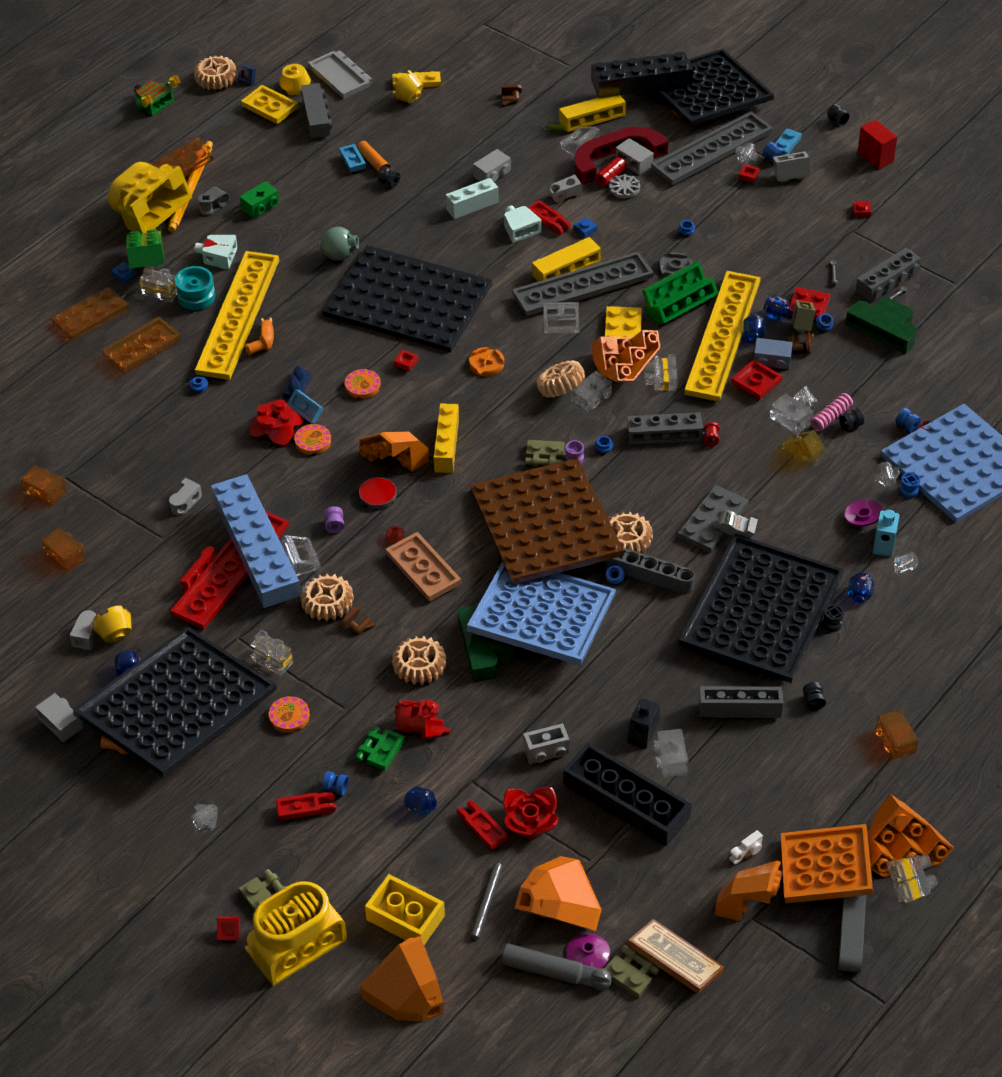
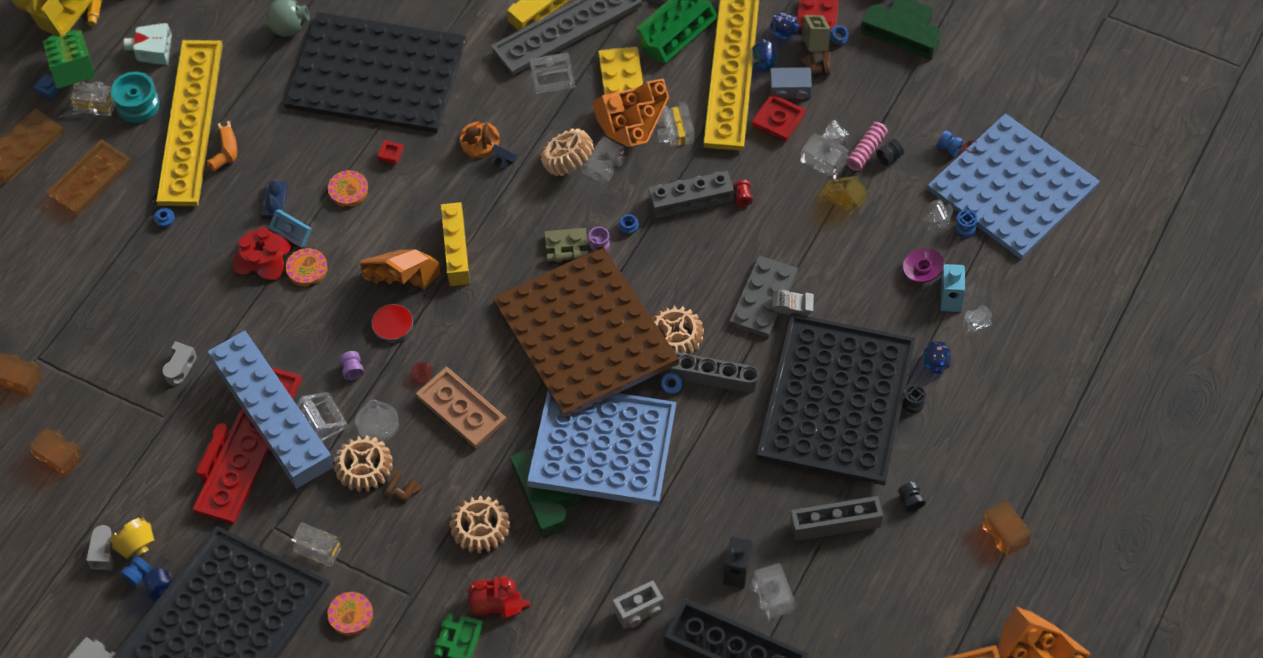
camera: 10 degrees left, 10 degrees up
none -> blue wheel [120,556,152,587]
none -> clear tile [355,400,399,442]
none -> reddish brown piece [462,124,493,149]
none -> dark blue tile [491,144,518,169]

